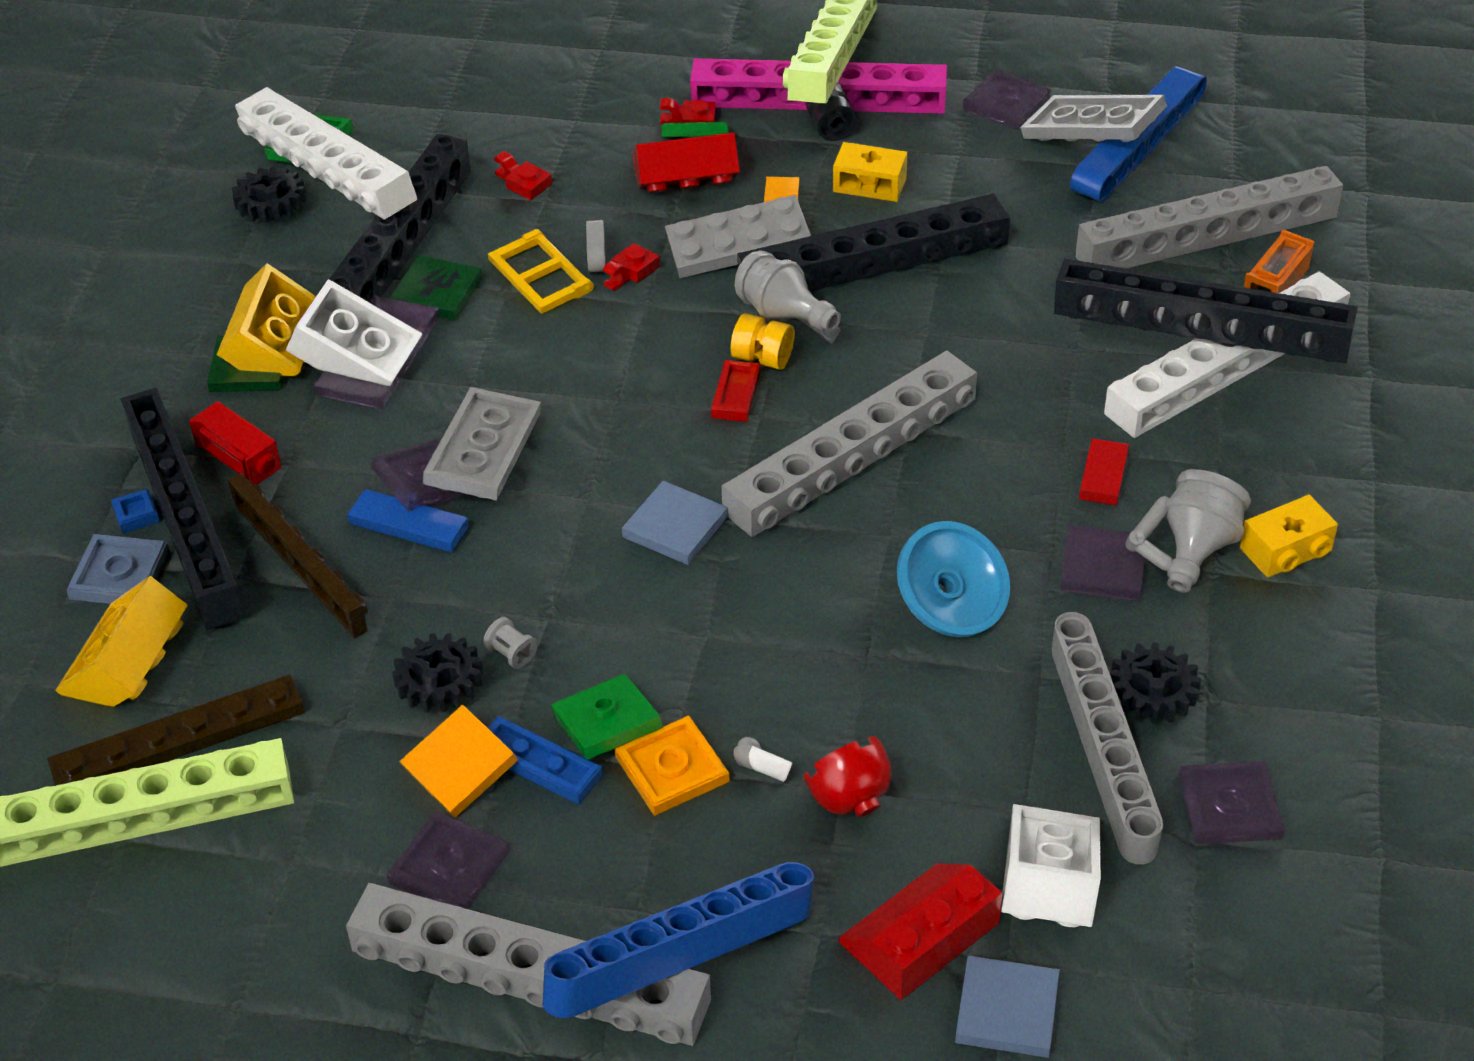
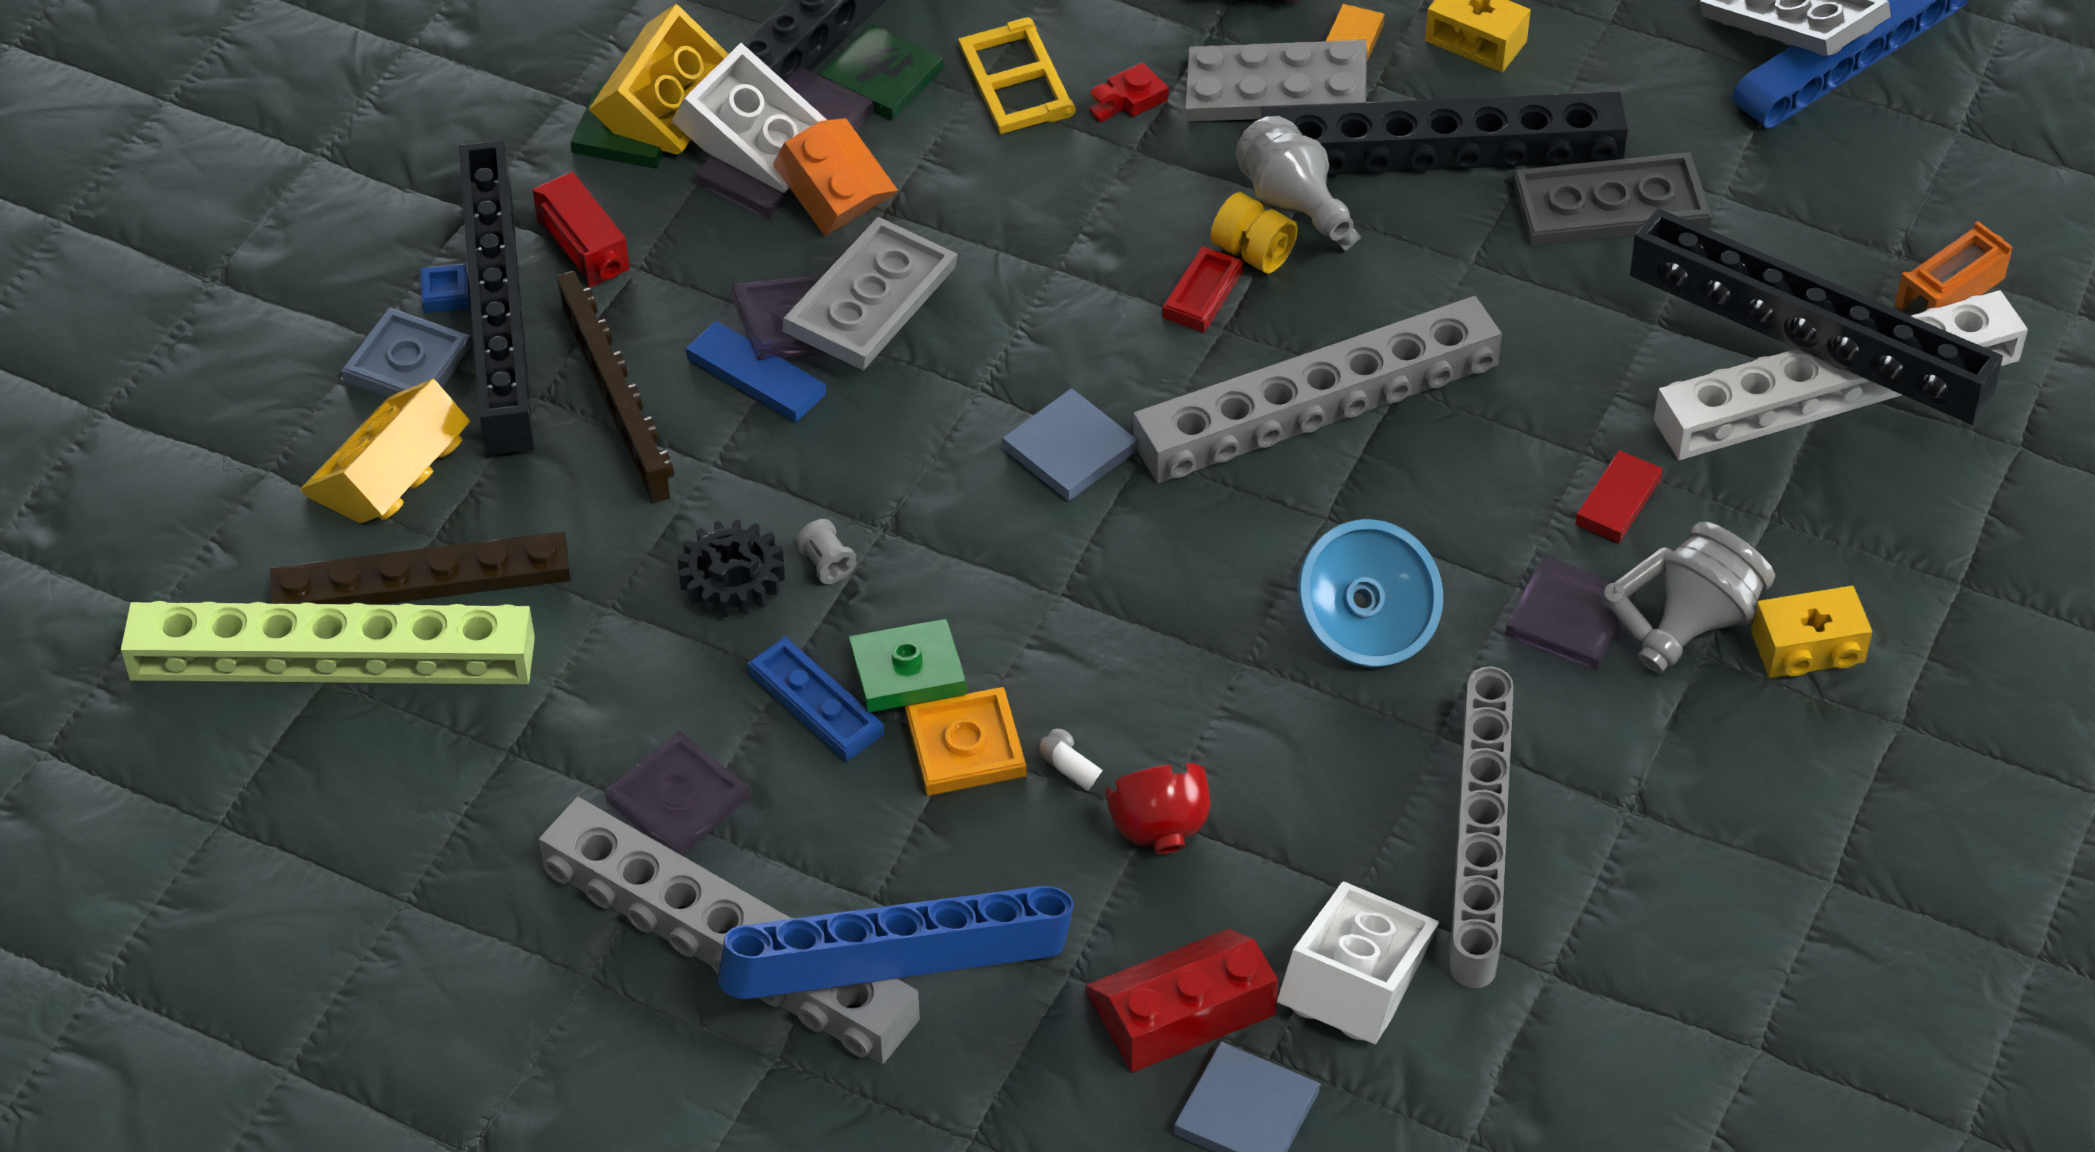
camera: 15 degrees right, 5 degrees up
light orange tile [399,705,518,818] -> none
light grey beam [586,220,606,273] -> none
light grey brick [1075,166,1343,268] -> none
black gear [1110,642,1201,724] -> none
clear purple tile [1179,761,1284,845] -> none
none -> orange slope [773,118,898,237]
none -> dark grey tile [1512,152,1712,246]

